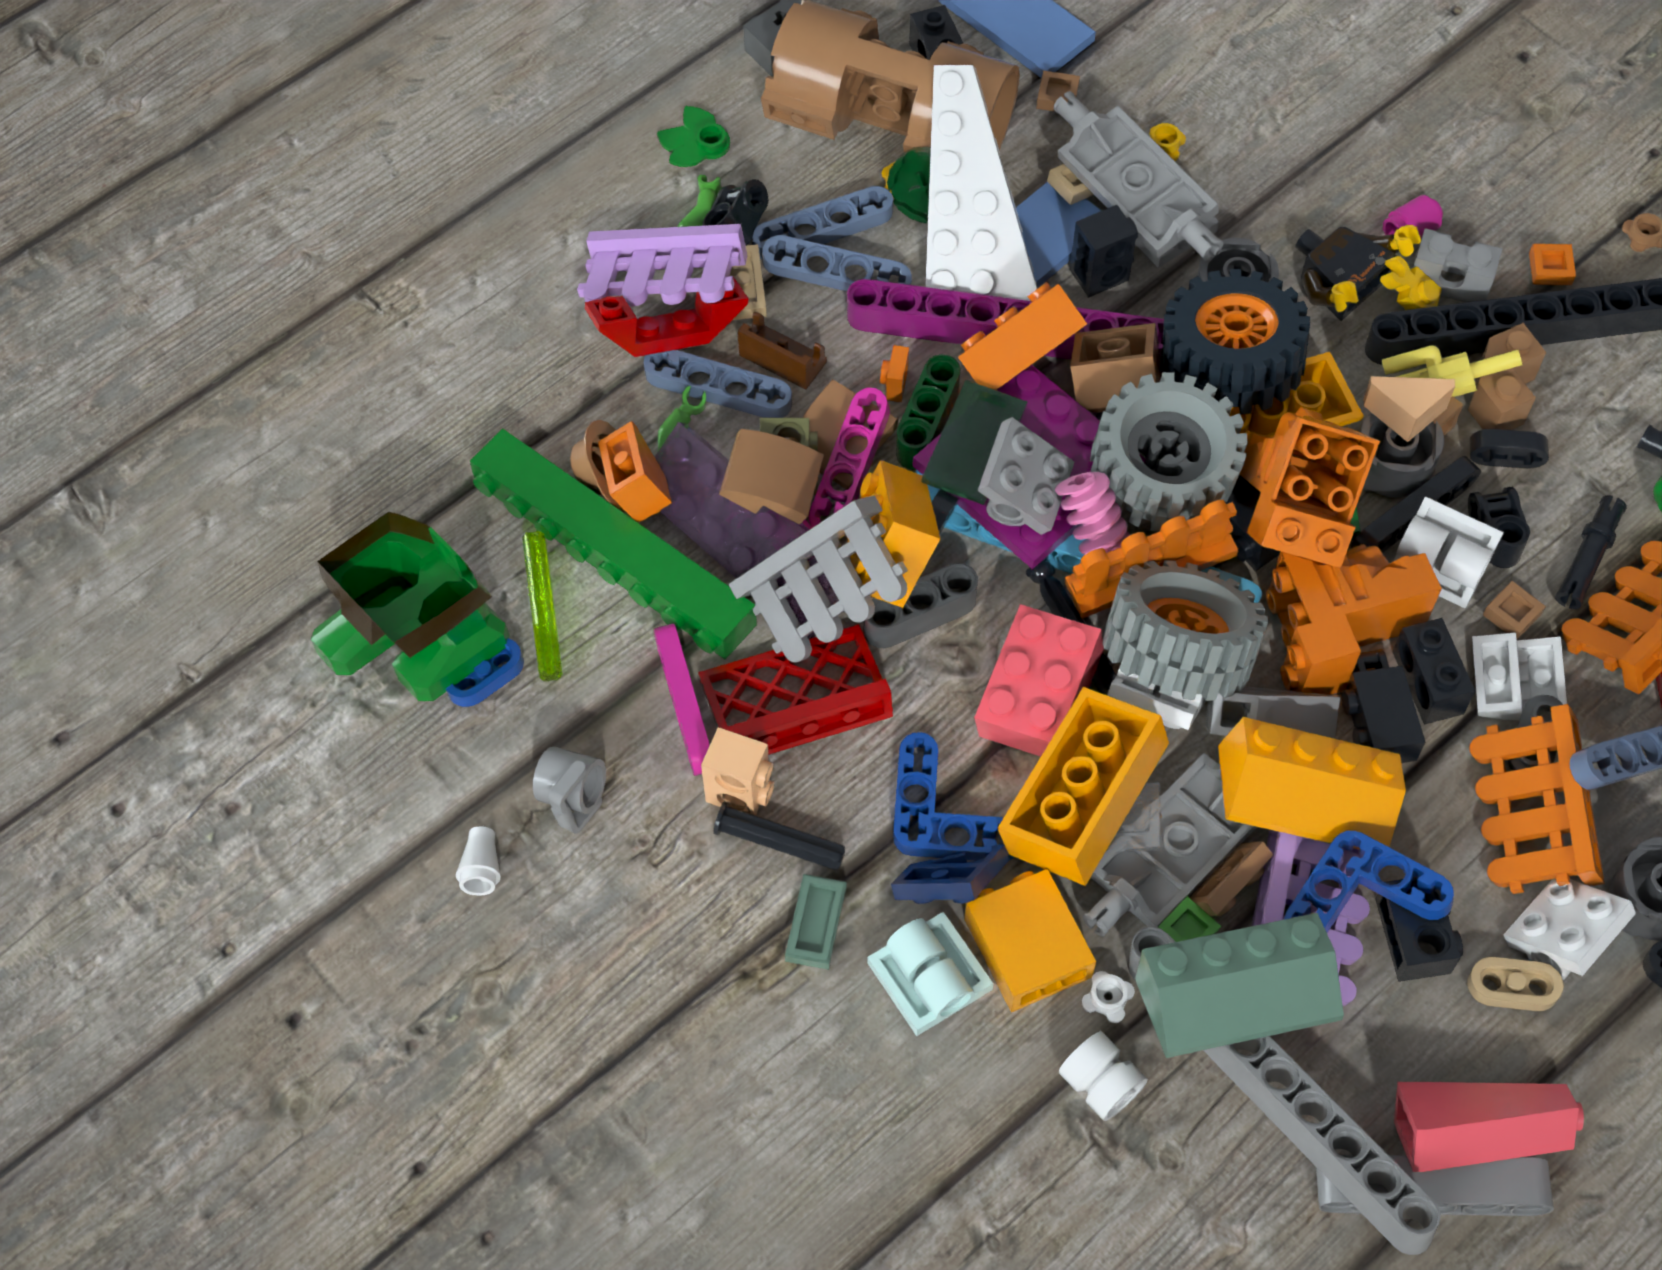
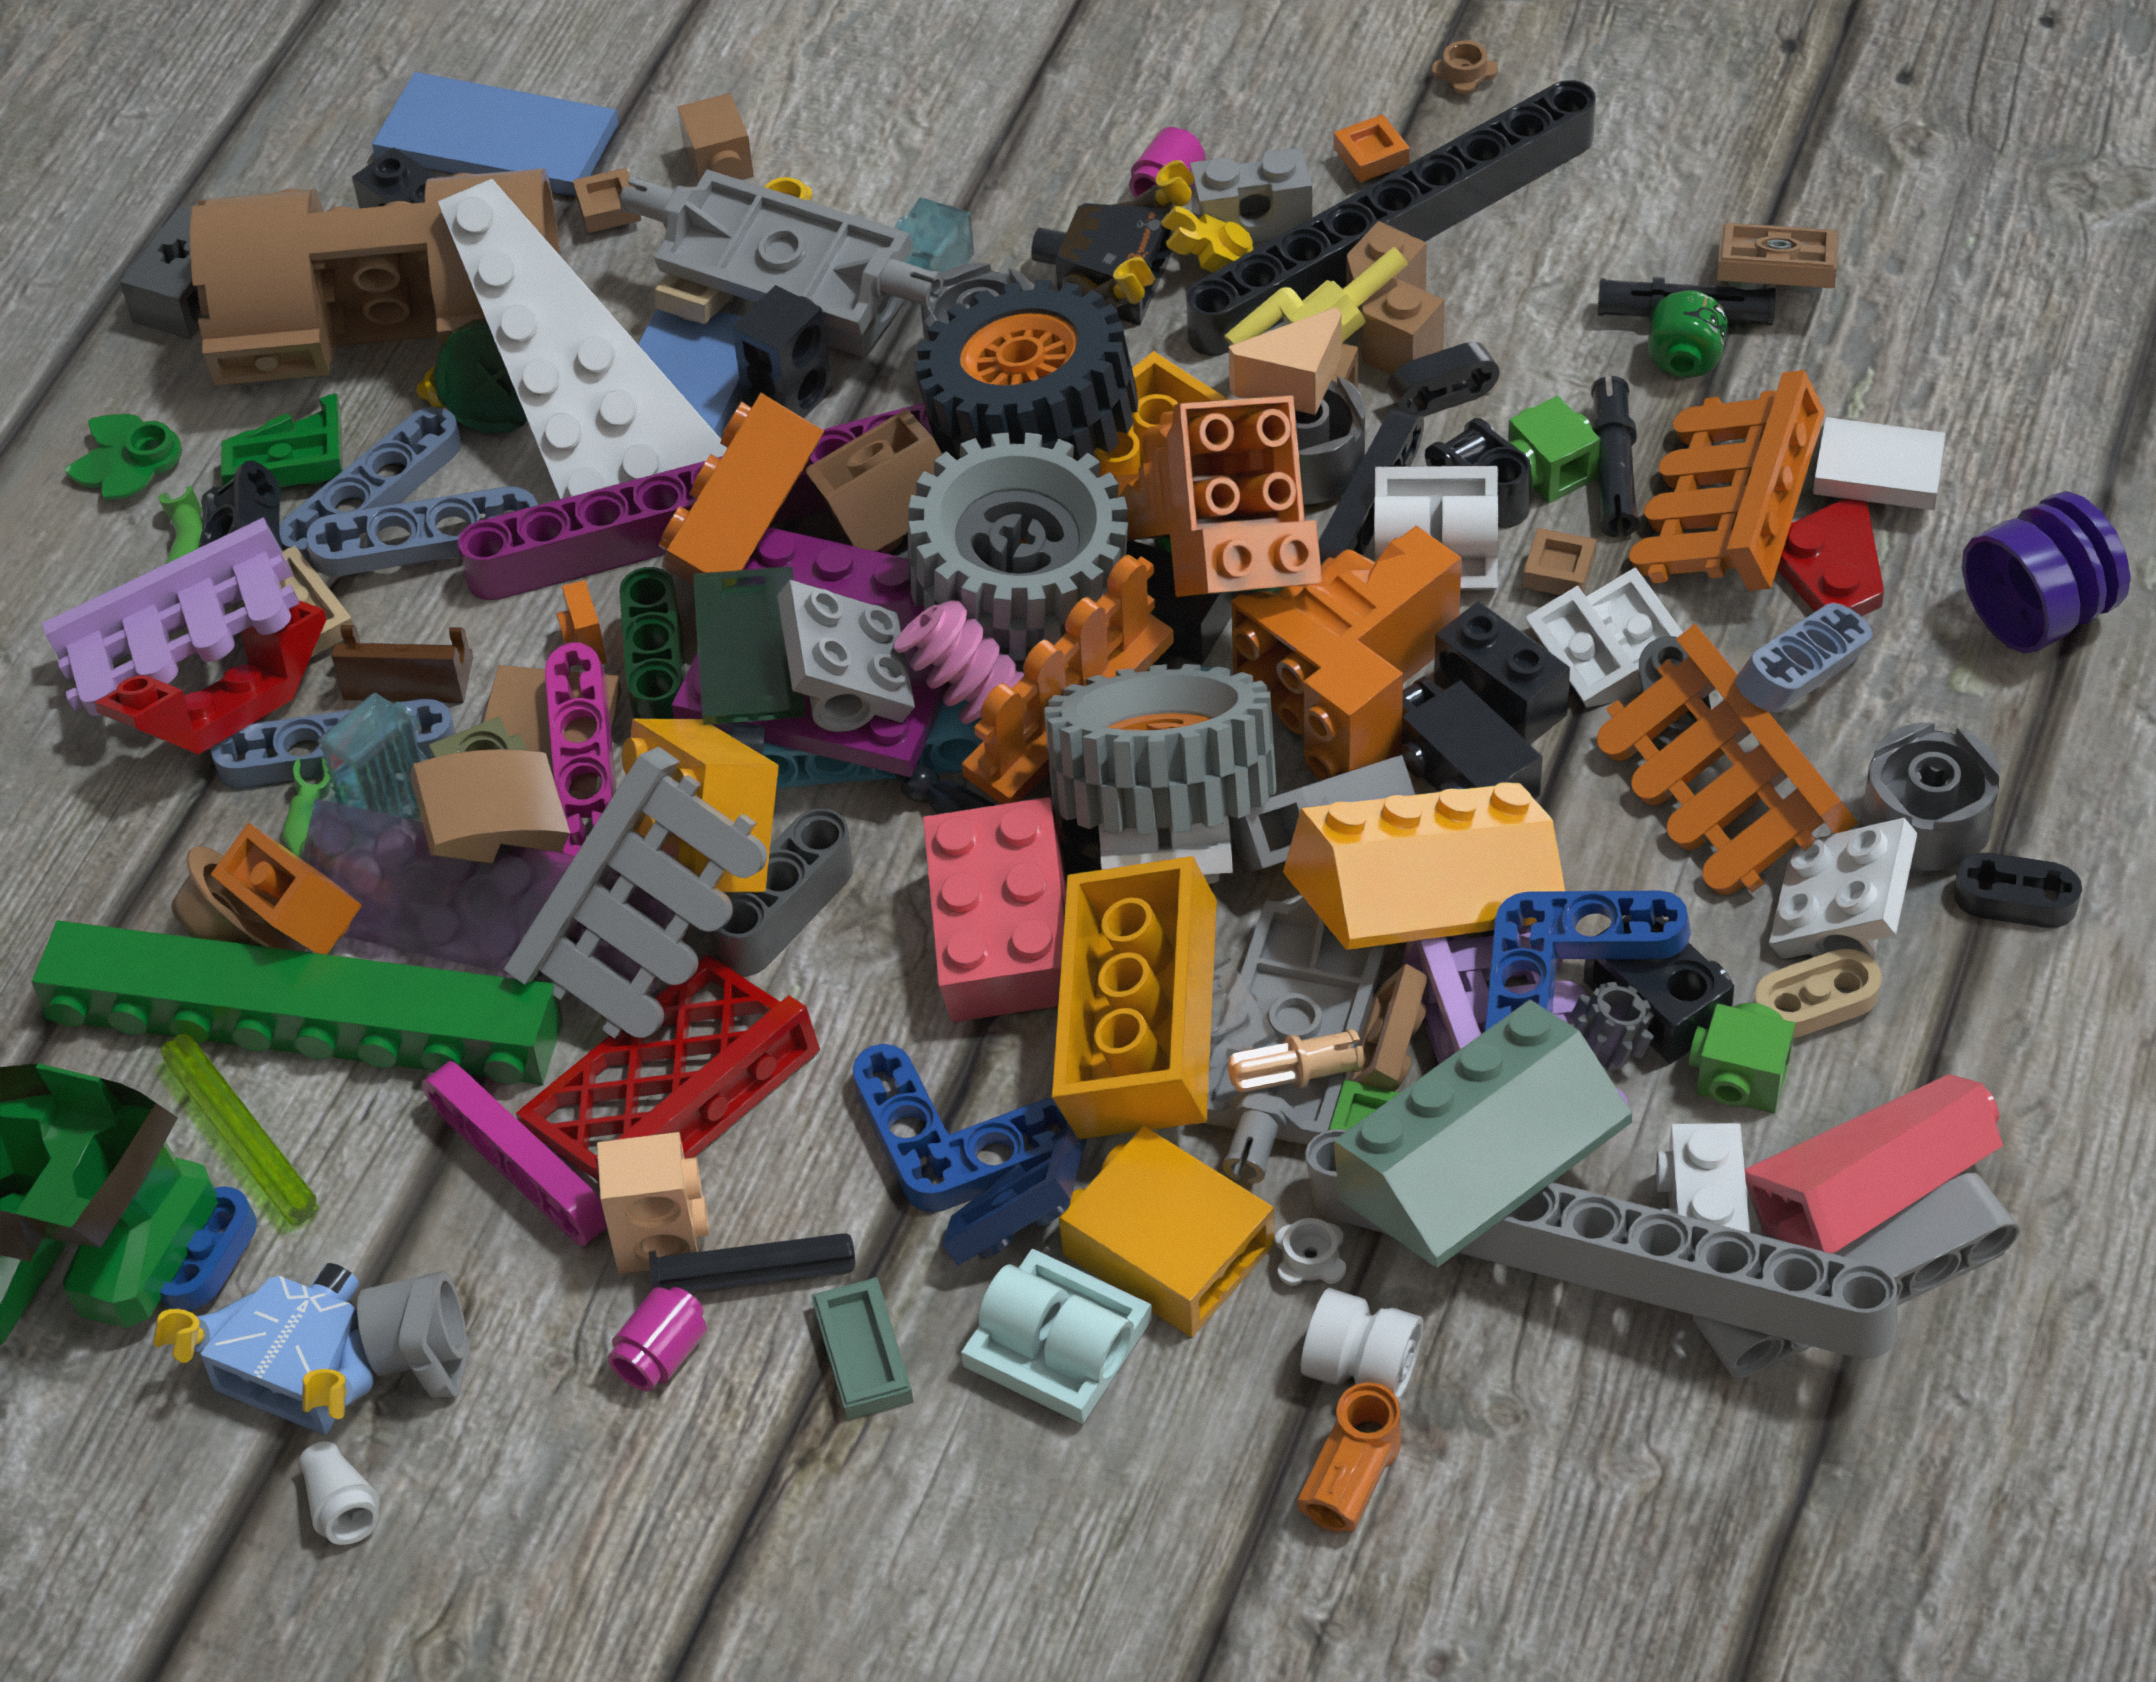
camera: 25 degrees left, 10 degrees down
none -> light blue torso [153,1263,373,1436]
none -> green wing [221,393,343,487]
none -> clear light blue brick [317,693,428,842]
none -> dark pink brick [607,1287,707,1391]
none -> medium nougat brick [677,93,754,183]
none -> clear light blue brick [894,197,974,273]
none -> light nougat axle [1228,1029,1364,1093]
none -> orange piece [1297,1382,1402,1534]
none -> bright green brick [1508,395,1600,504]
none -> dark grey gear [1570,982,1654,1071]
none -> white brick [1656,1123,1750,1233]
none -> bright green brick [1689,1002,1796,1113]

